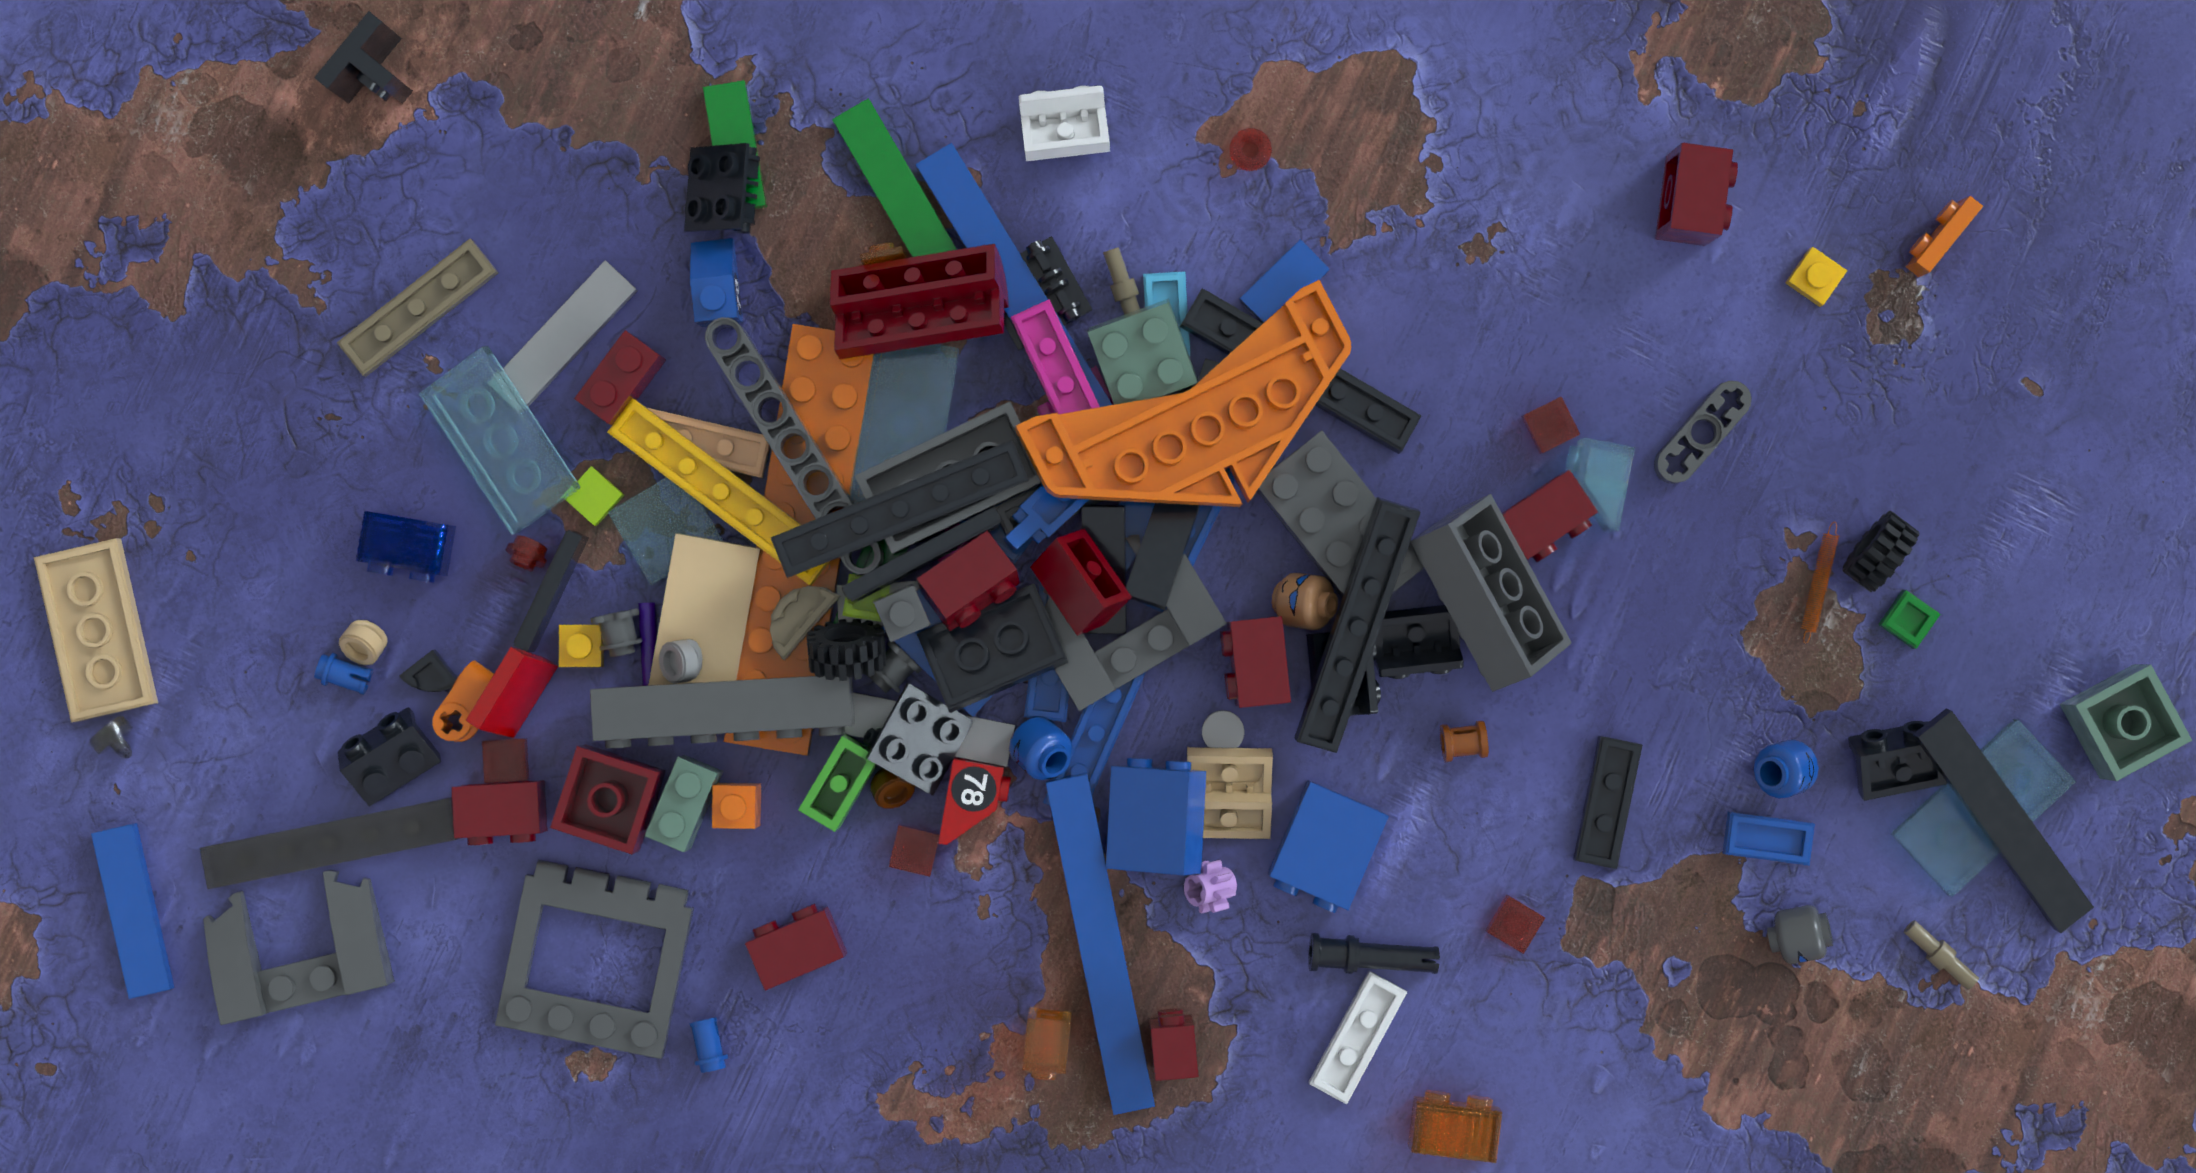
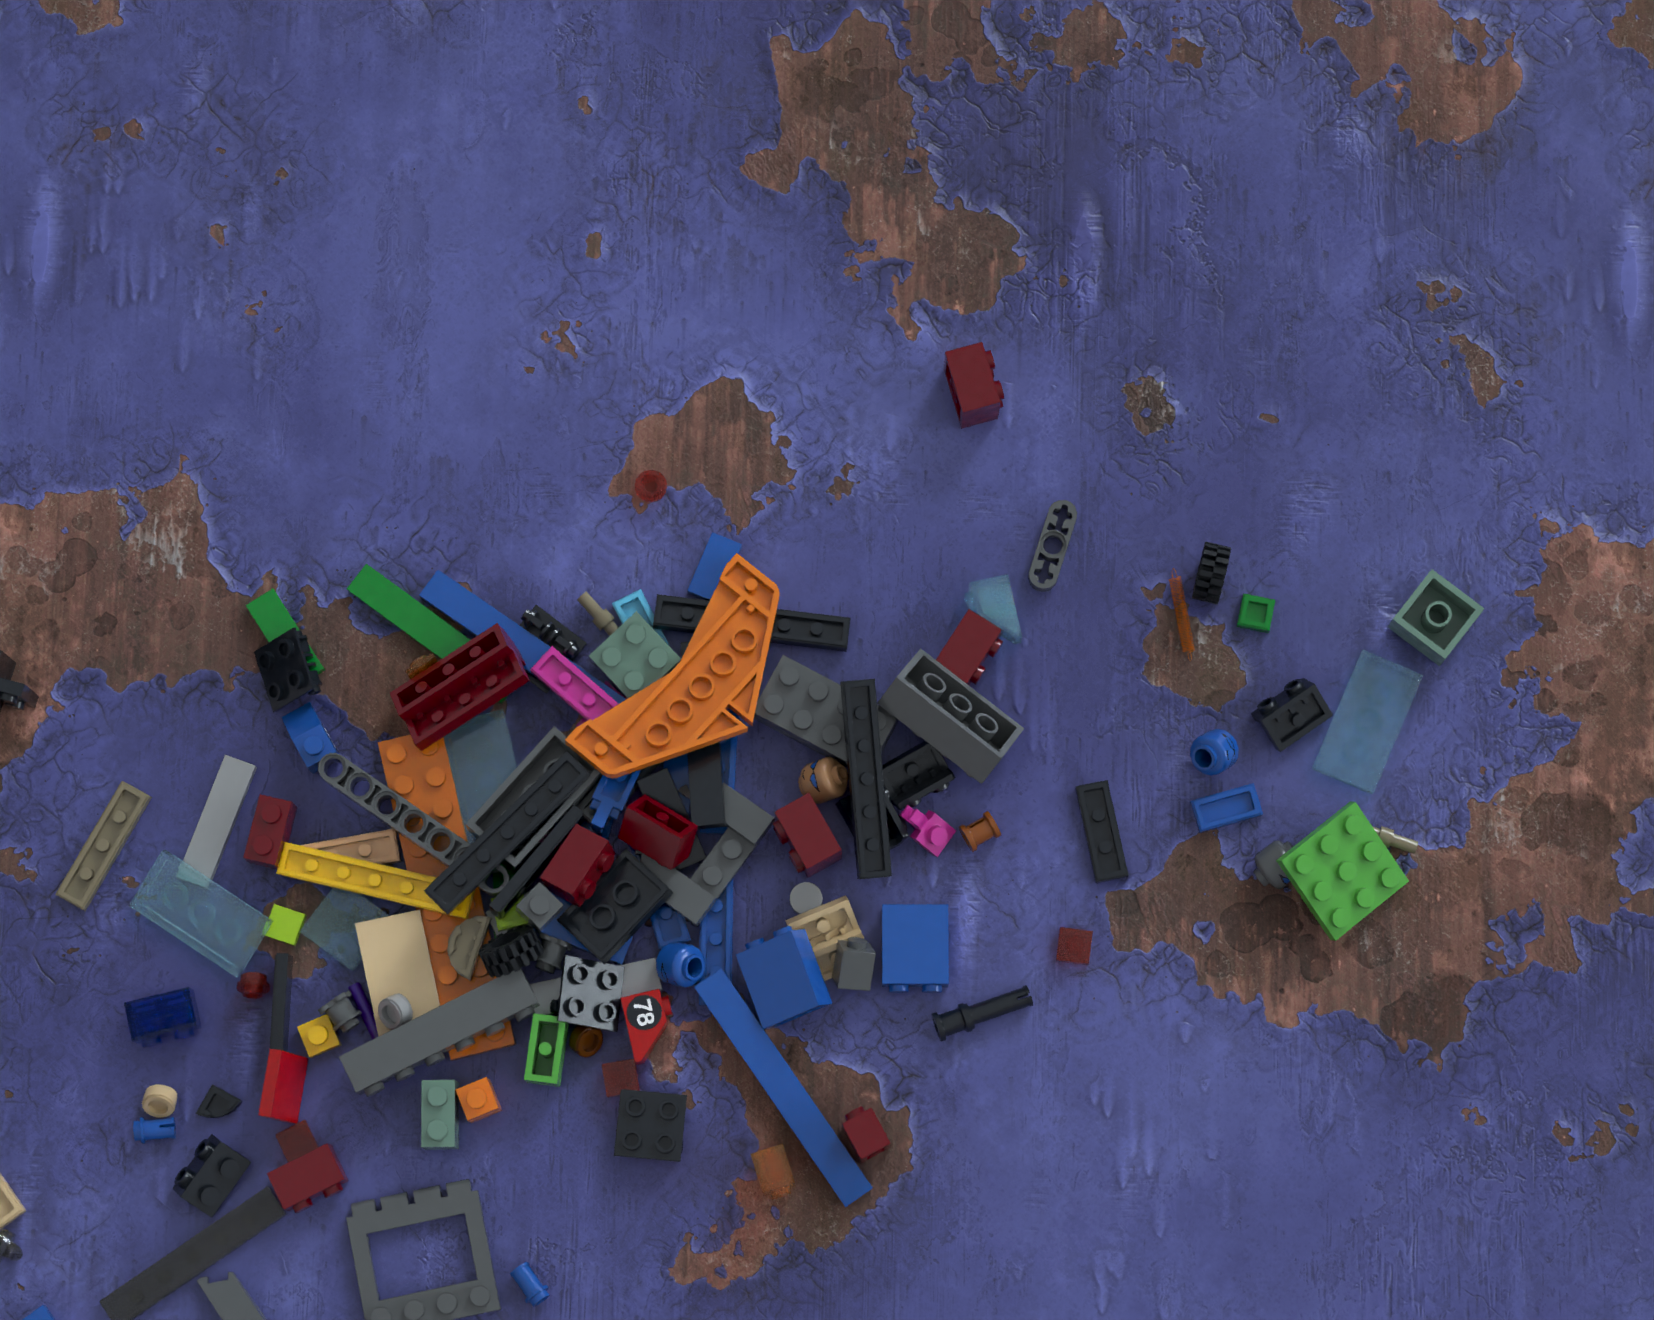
camera: 25 degrees left, 10 degrees down
orange piece [432,660,494,742] -> none
dark red brick [550,744,666,855] -> none
dark red brick [745,903,847,990] -> none
white bracket [1019,86,1110,161] -> none
lavender gear [1184,860,1237,914] -> none
white tile [1309,971,1407,1104] -> none
clear orange brick [1408,1090,1502,1163] -> none
clear red plate [1521,396,1580,454] -> none
yellow plate [1785,247,1848,307] -> none
orange plate [1906,196,1983,277] -> none
black tile [1913,708,2094,933] -> none
none -> black hinge [614,1089,687,1162]
none -> dark grey brick [832,937,876,991]
none -> dark pink plate [900,805,956,857]
none -> bright green plate [1276,801,1409,941]

